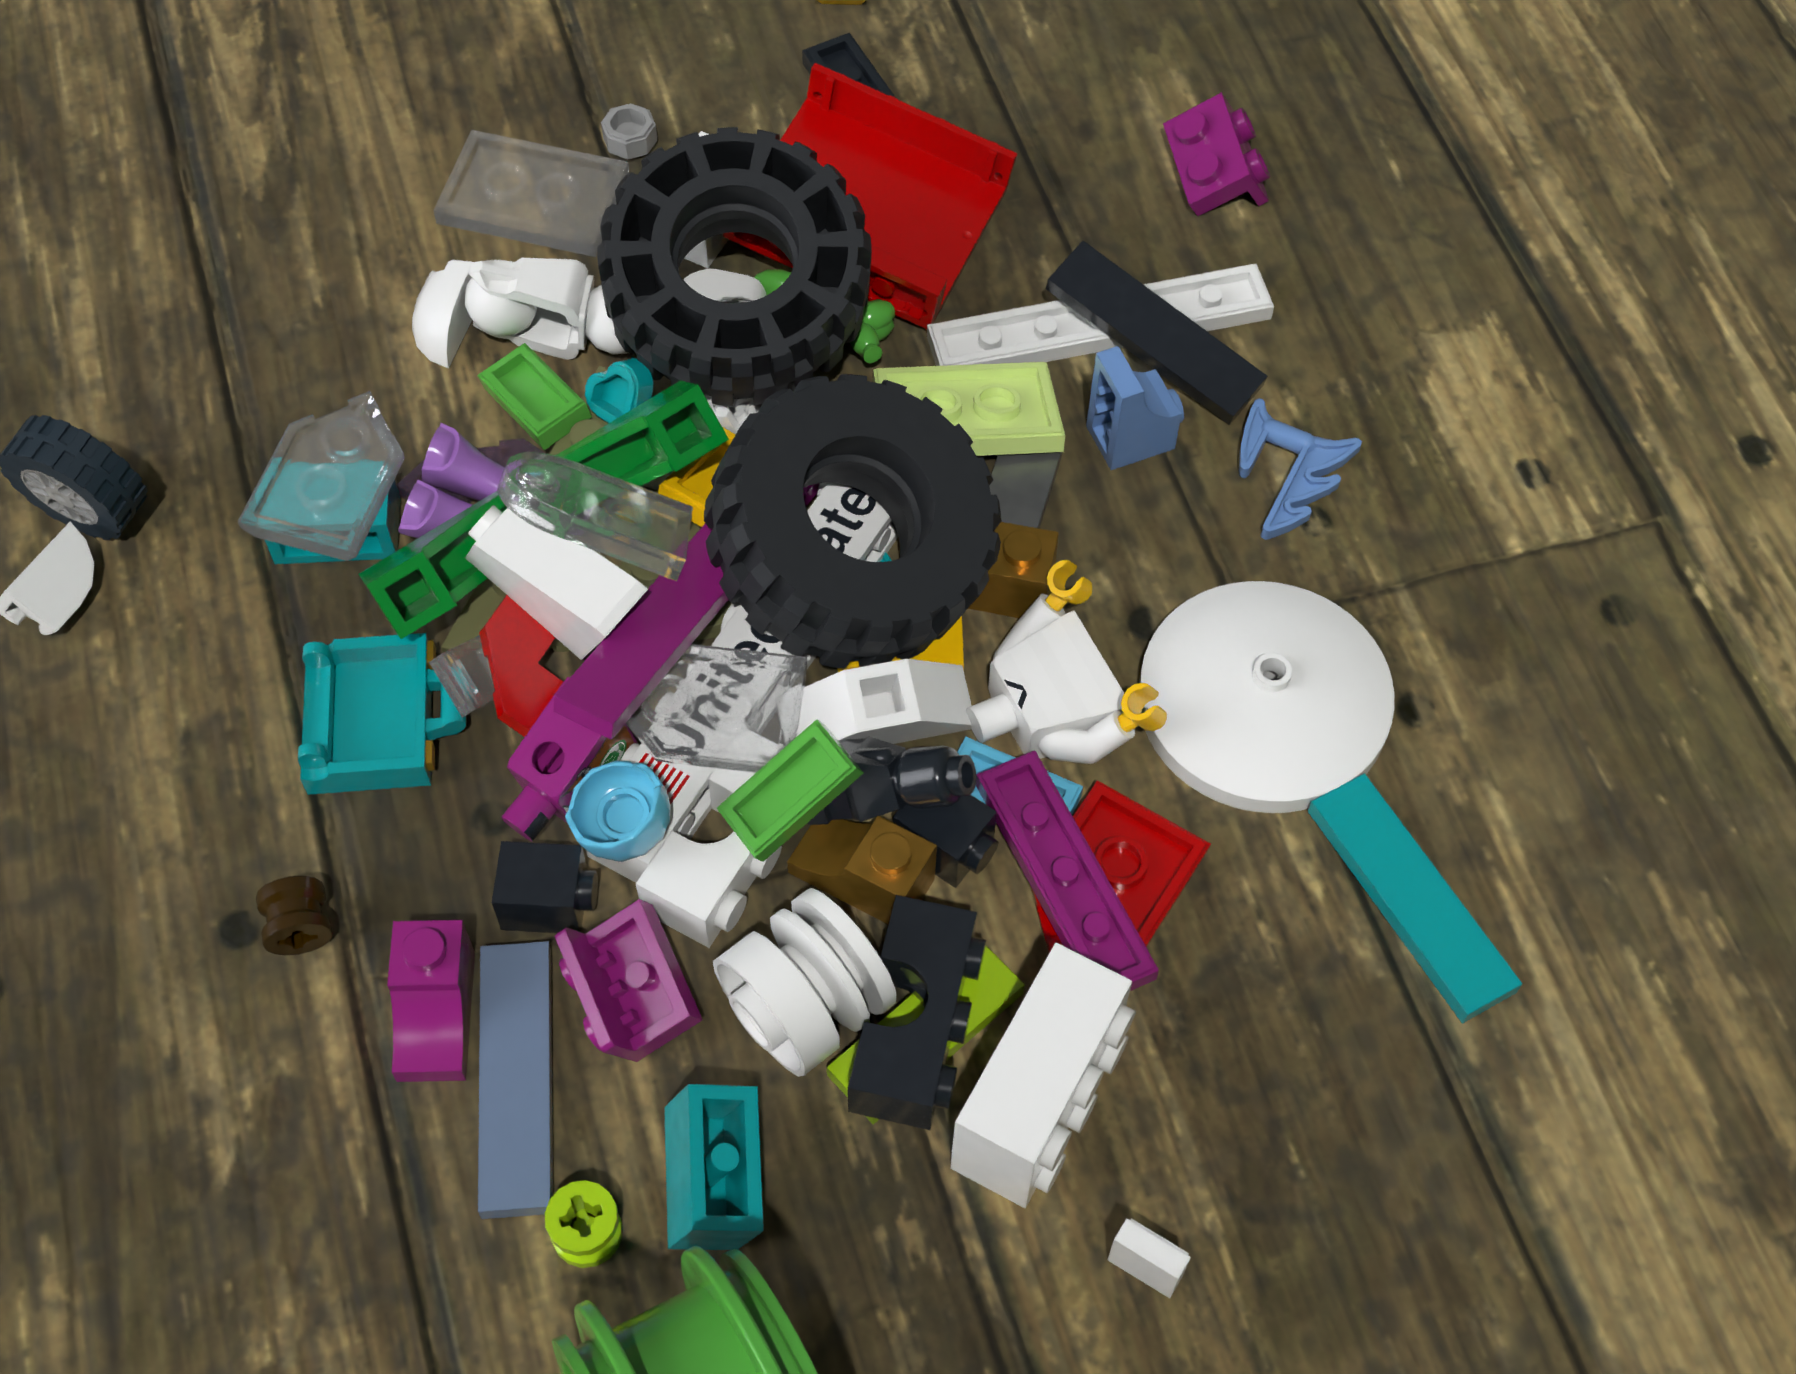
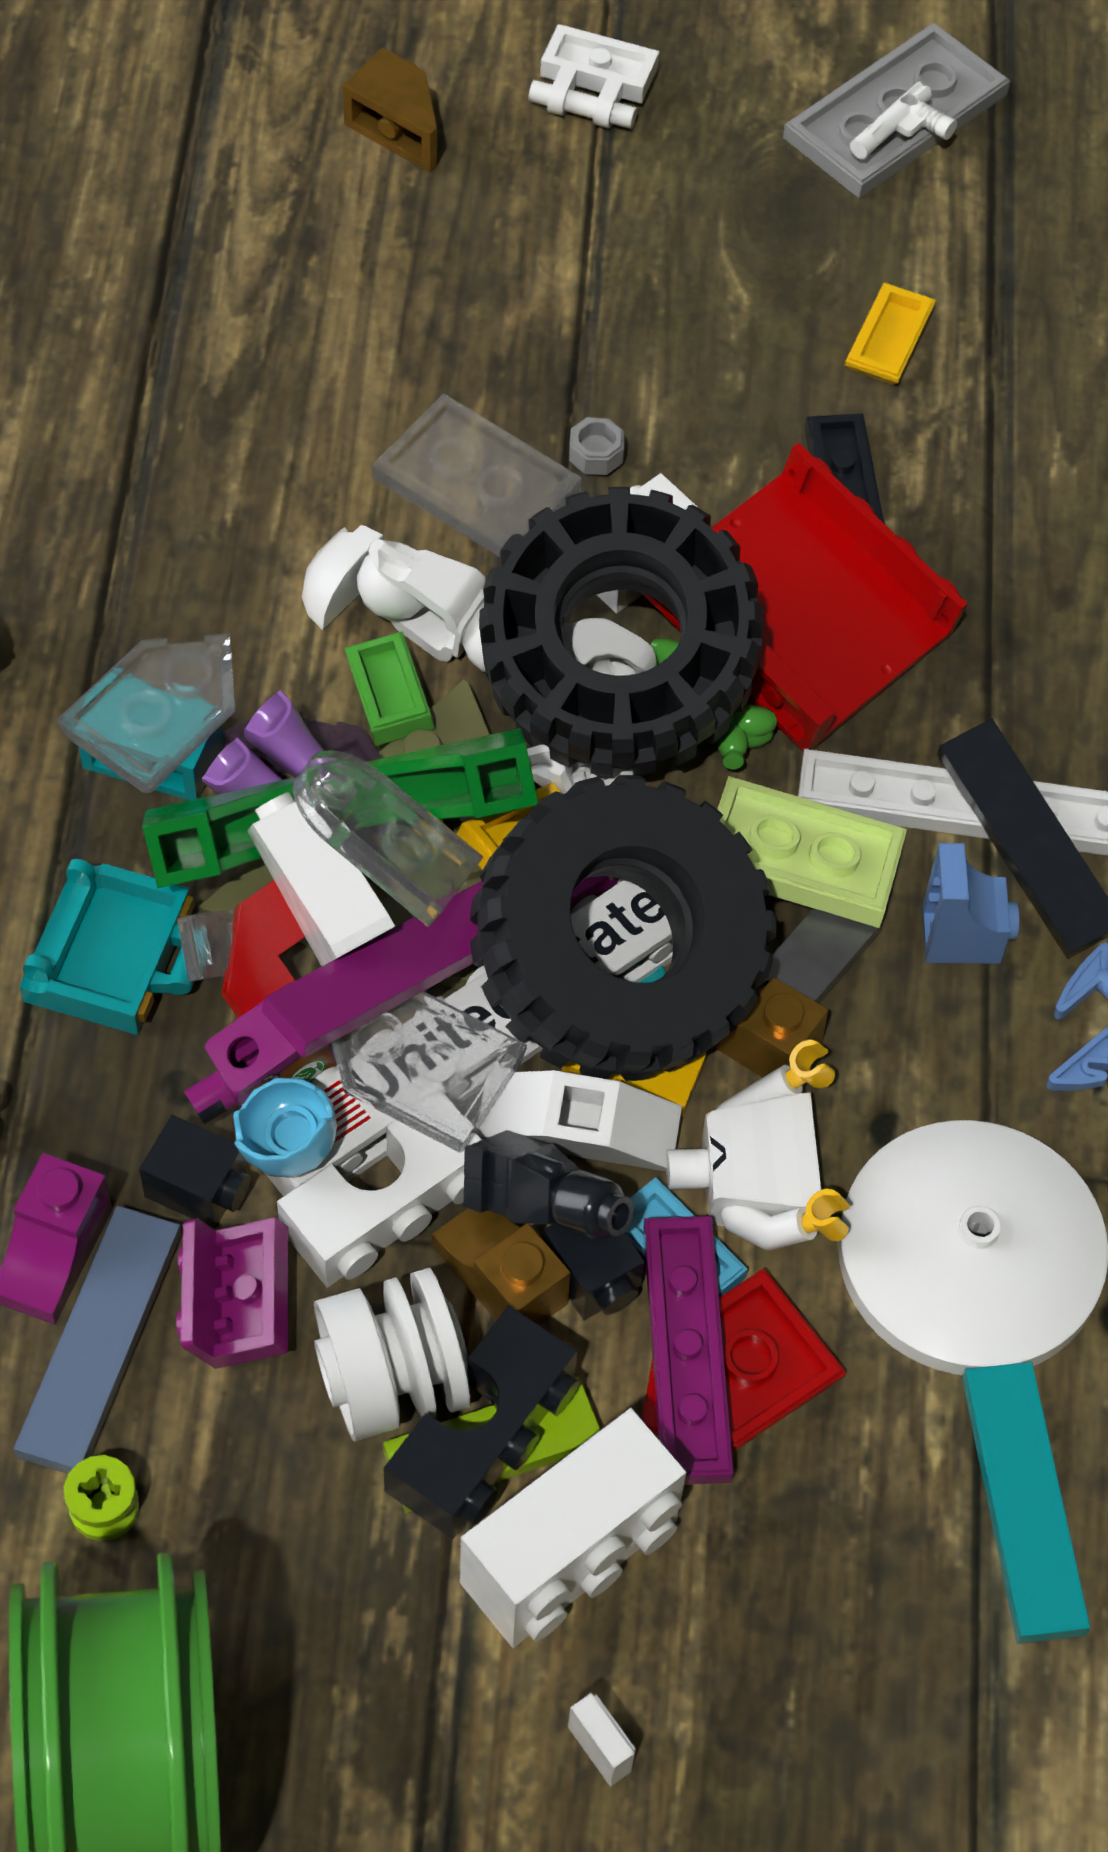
camera: 20 degrees right, 0 degrees up
teal tile [585,358,653,423] -> none
teal brick [664,1084,763,1250] -> none
bright green tile [717,719,864,862] -> none

